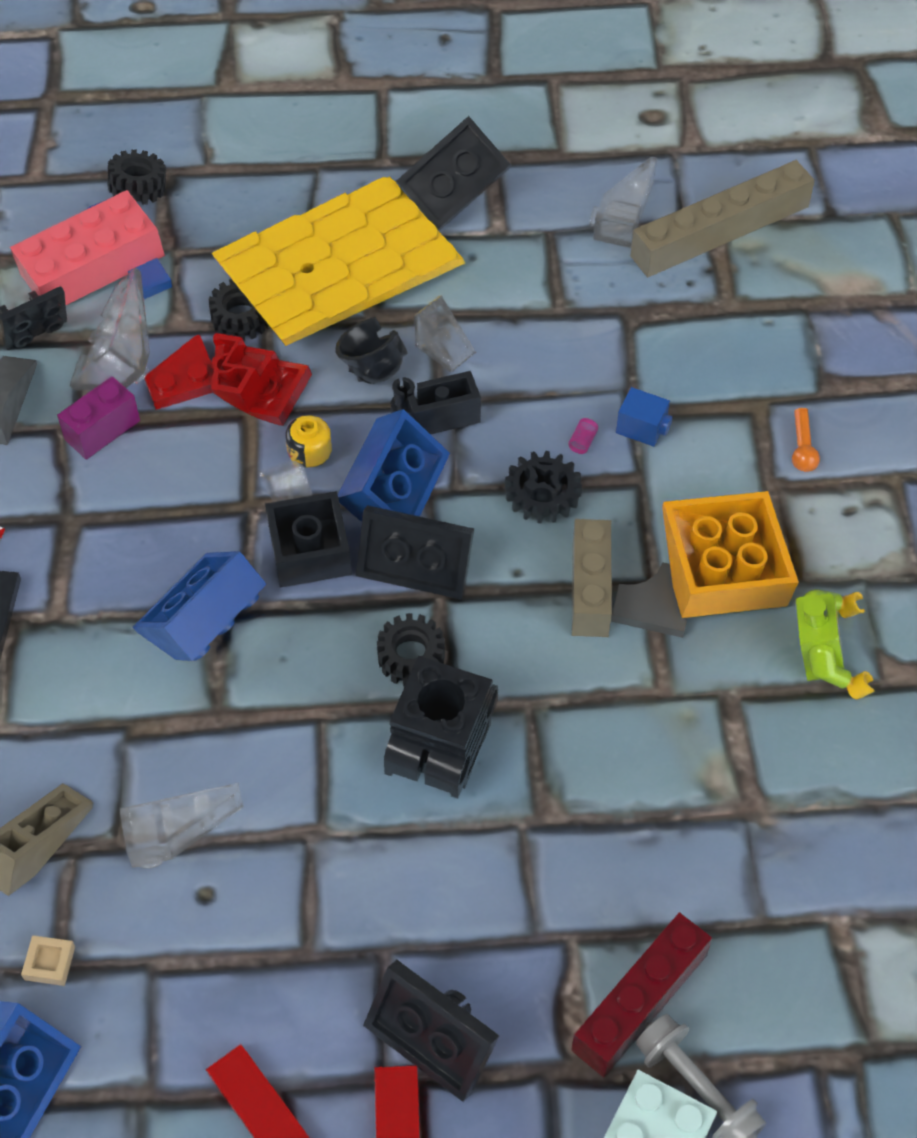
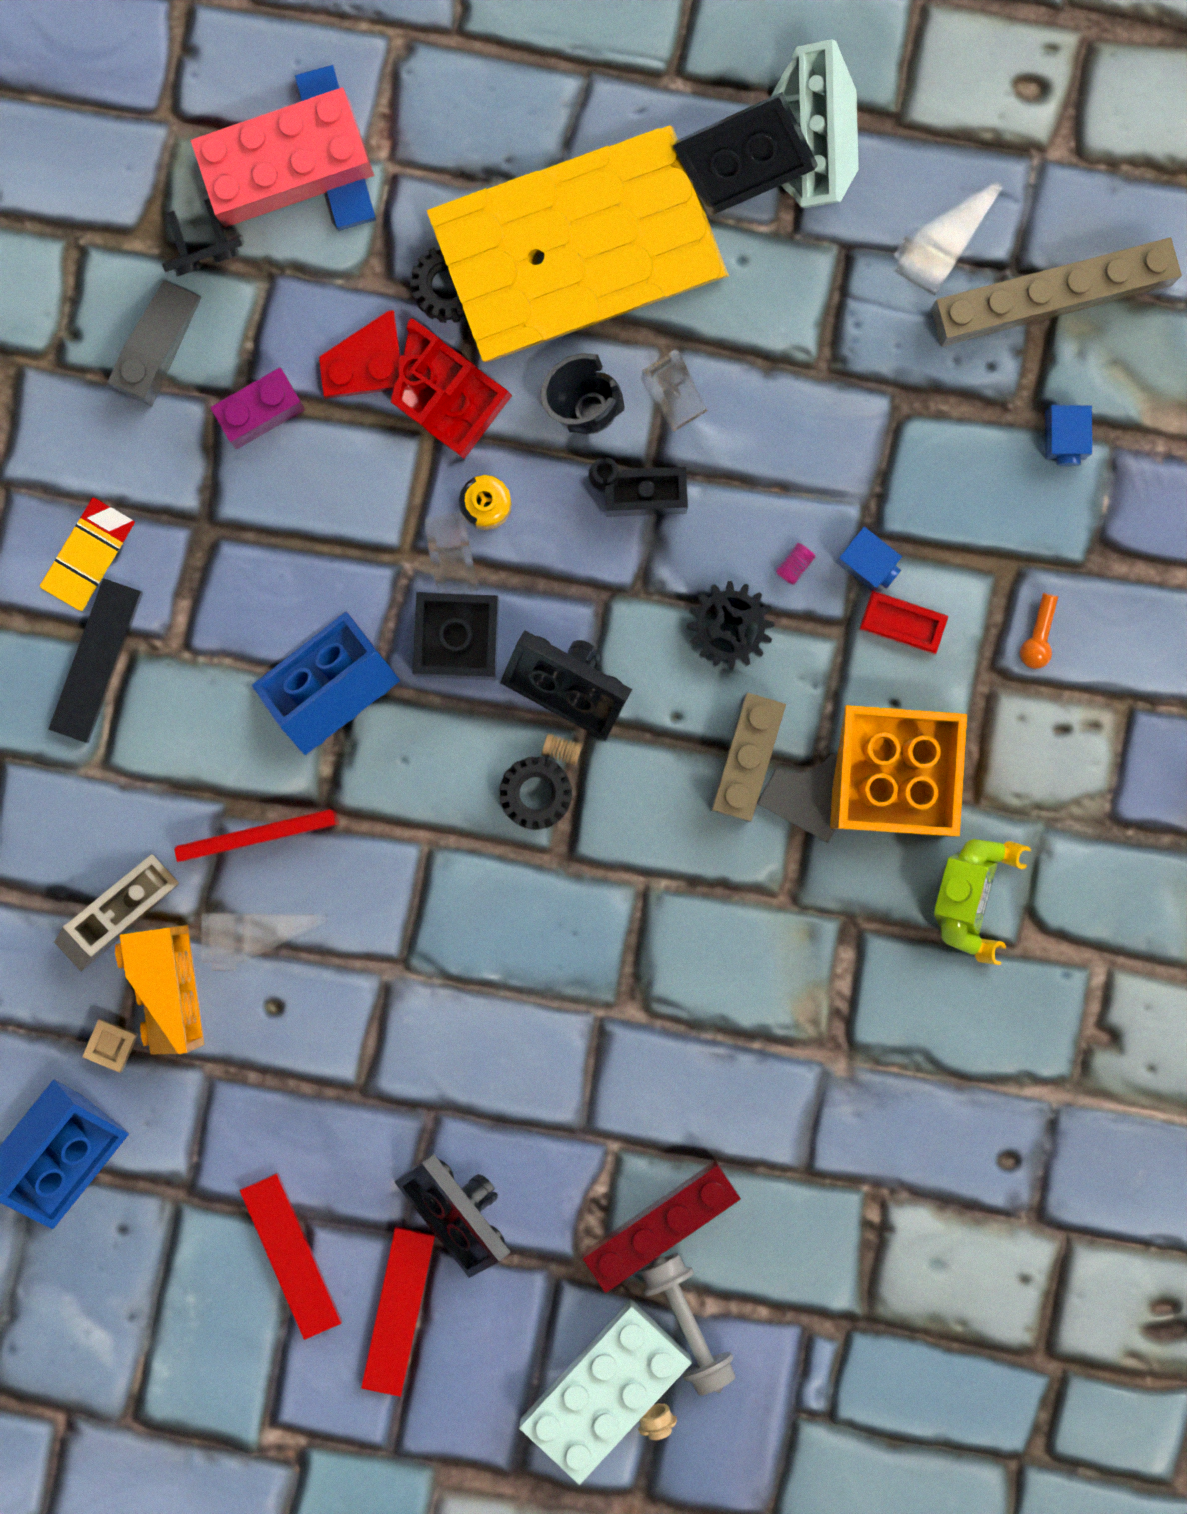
camera: 15 degrees right, 30 degrees up
clear wedge [69,267,150,390] -> none
black tyre [108,150,166,205] -> none
blue slope [338,409,450,521] -> none
black piece [384,656,498,799] -> none
none -> light orange slope [115,925,205,1054]
none -> red tile [174,809,340,862]
none -> tan piece [541,733,582,766]
none -> light aqua wedge [771,39,859,208]
none -> red tile [858,590,949,655]
none -> blue brick [1045,405,1092,467]

